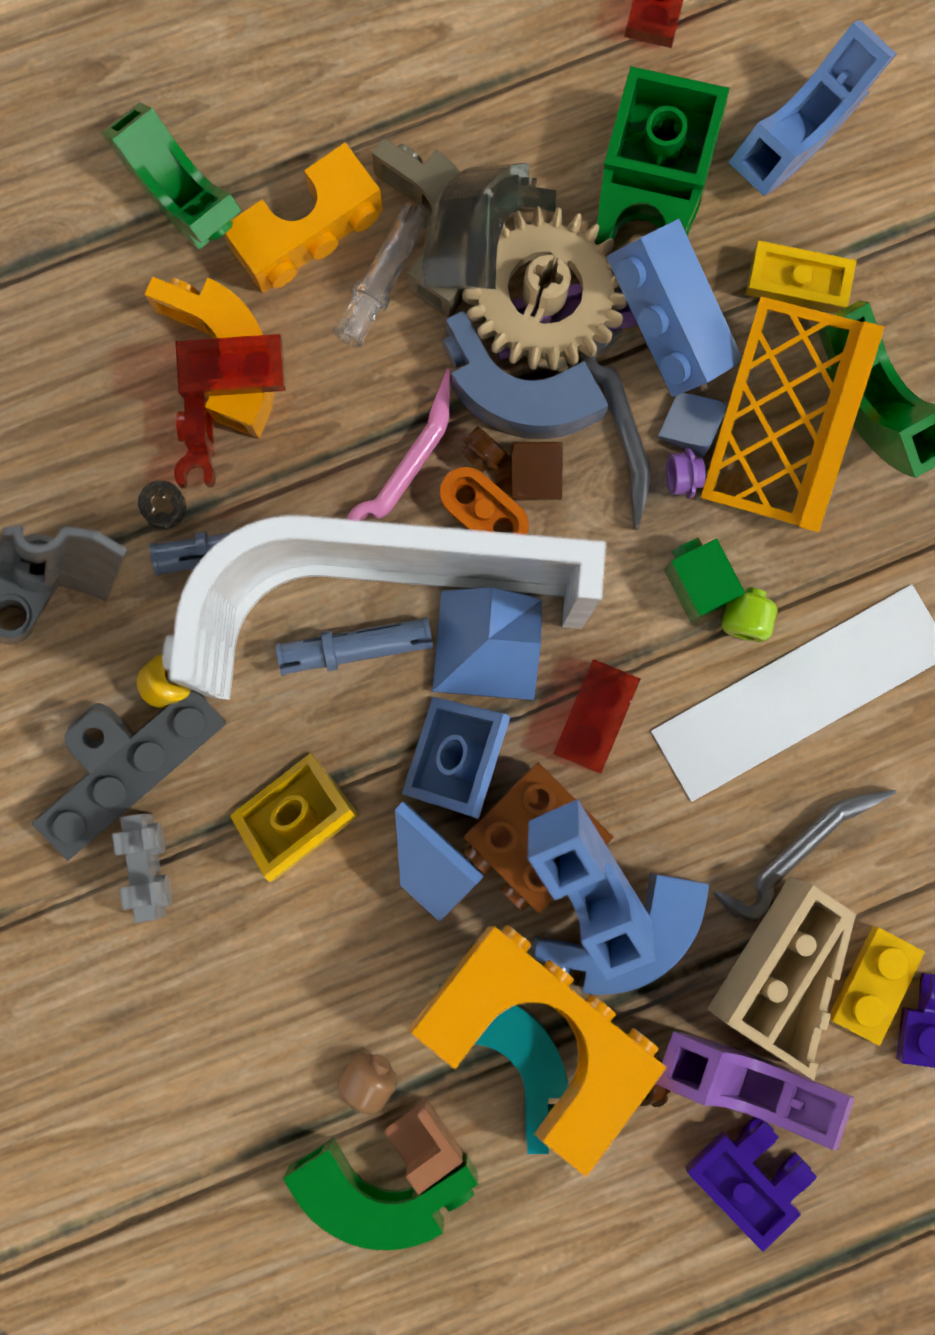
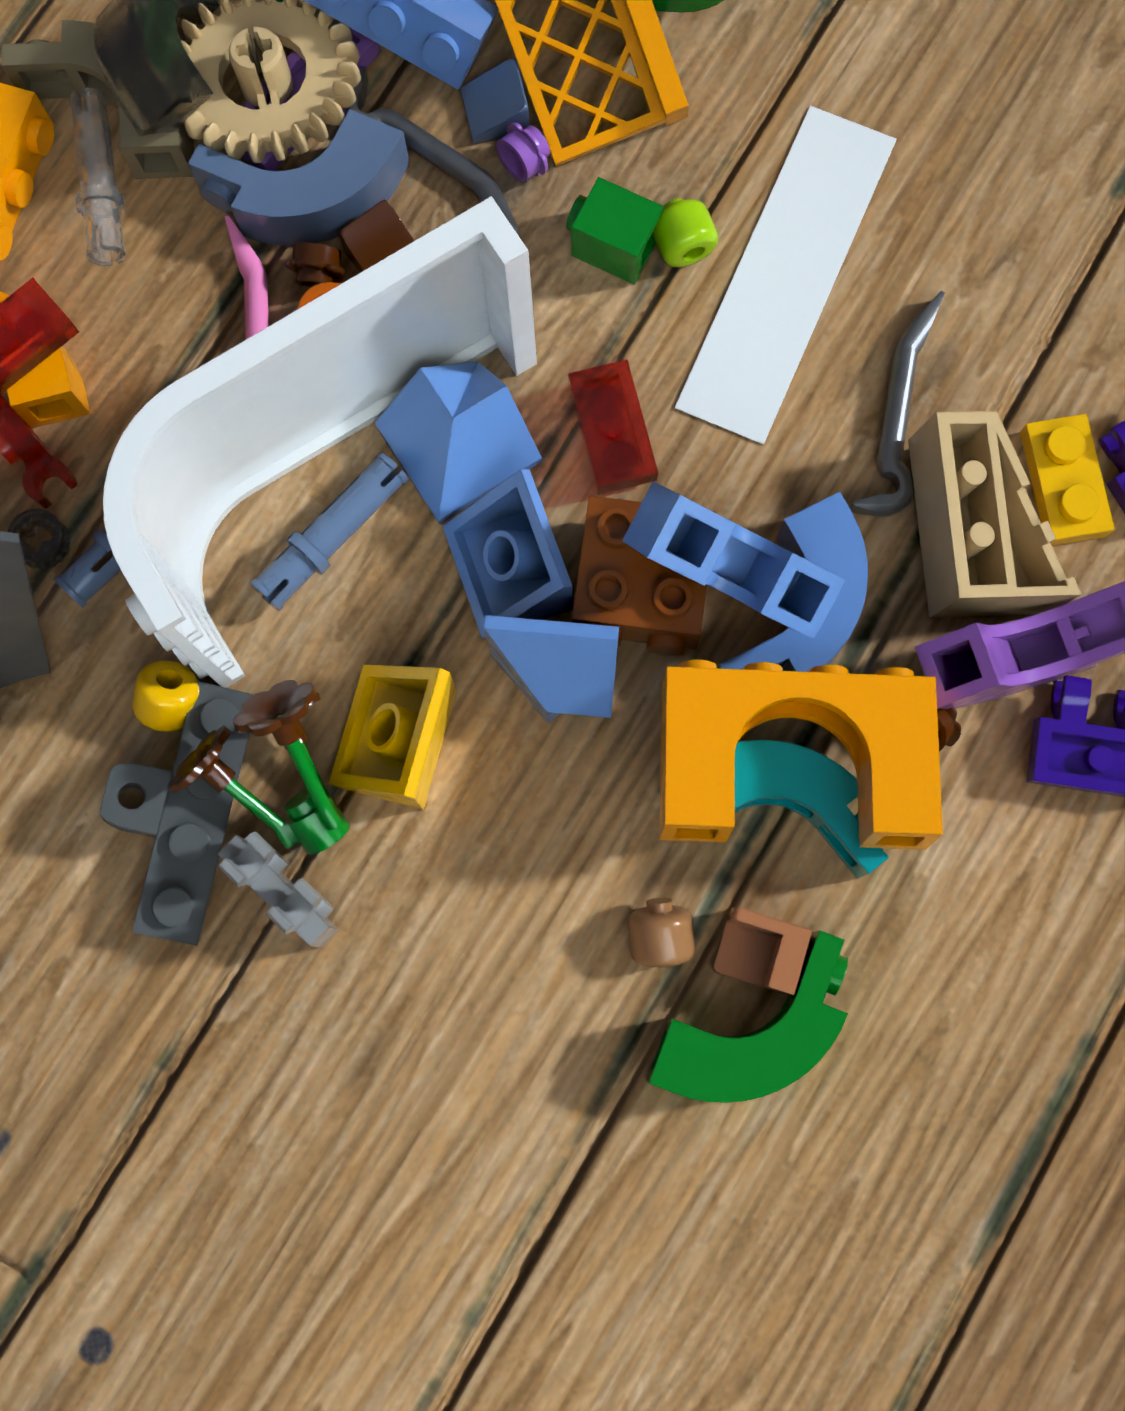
camera: 30 degrees left, 5 degrees down
none -> plant [167,680,350,855]

